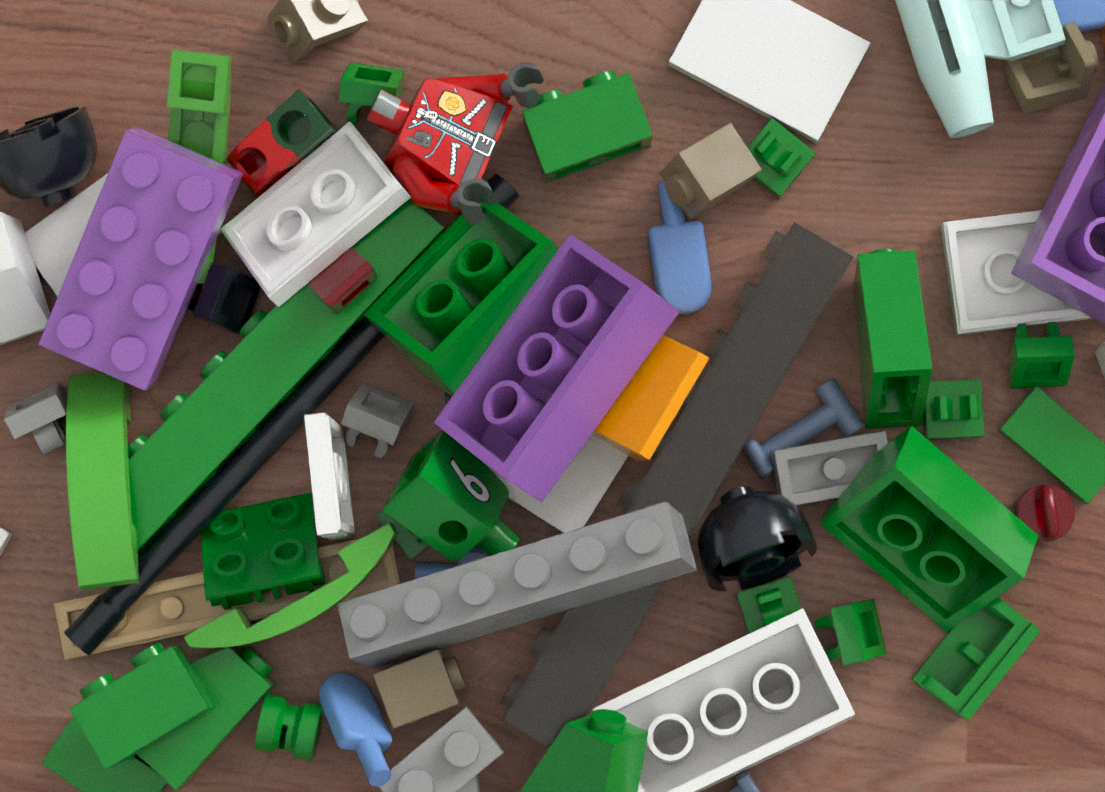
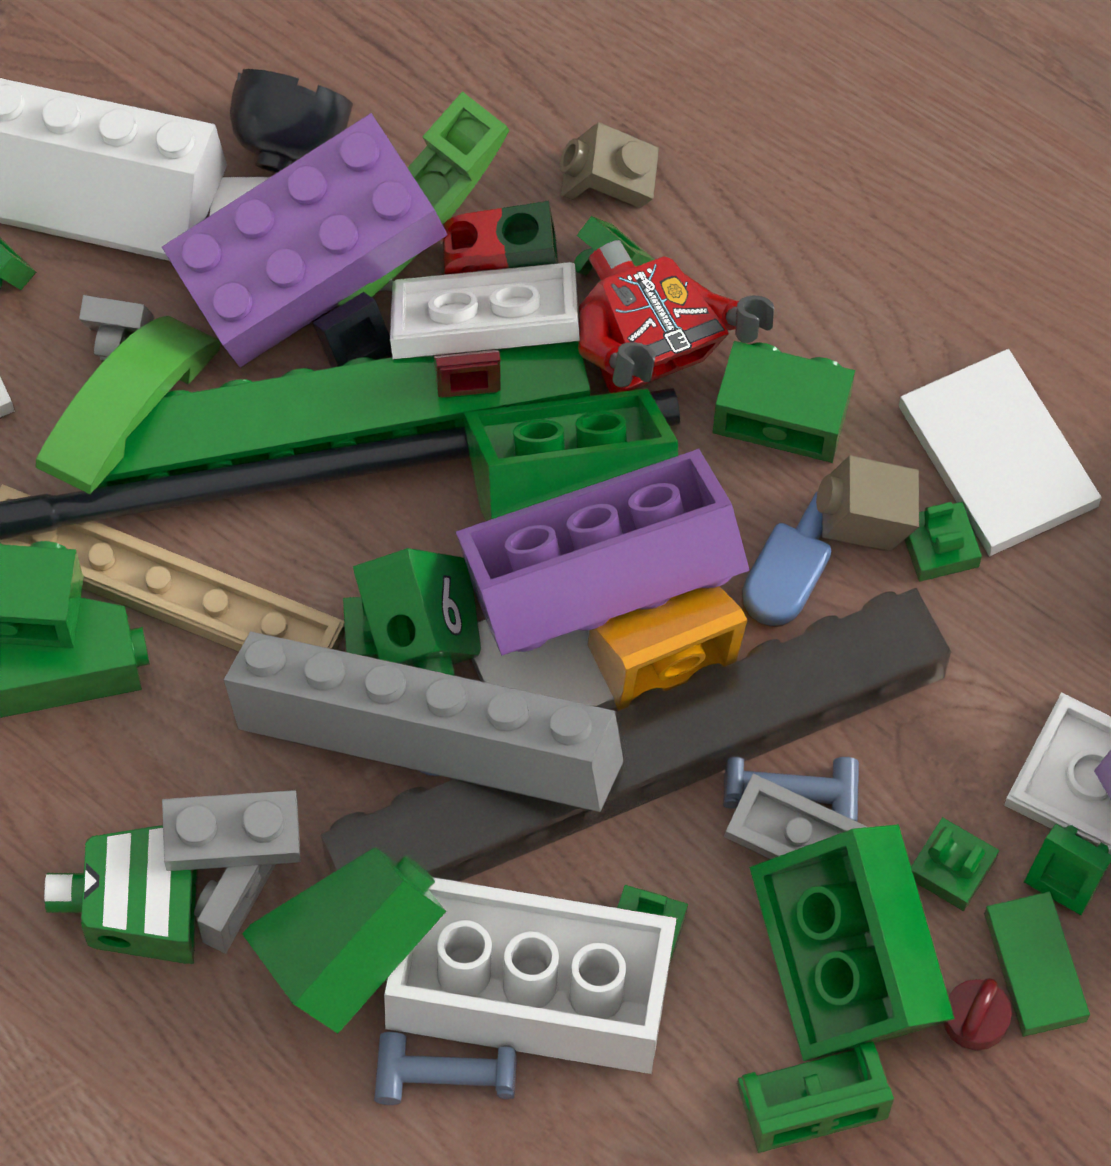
camera: 30 degrees right, 20 degrees down
bright green slope [184,523,398,648] -> none
green hinge [201,493,326,610] -> none
green wheel [255,694,324,761] -> none
white tile [304,413,355,541] -> none
medium blue piece [319,673,392,786] -> none
light grey tile [341,382,415,458] -> none
dark tan brick [373,649,467,729] -> none
black cylinder [698,486,817,591] -> none
green tile [814,598,887,665] -> none
green slope [854,248,932,429] -> none

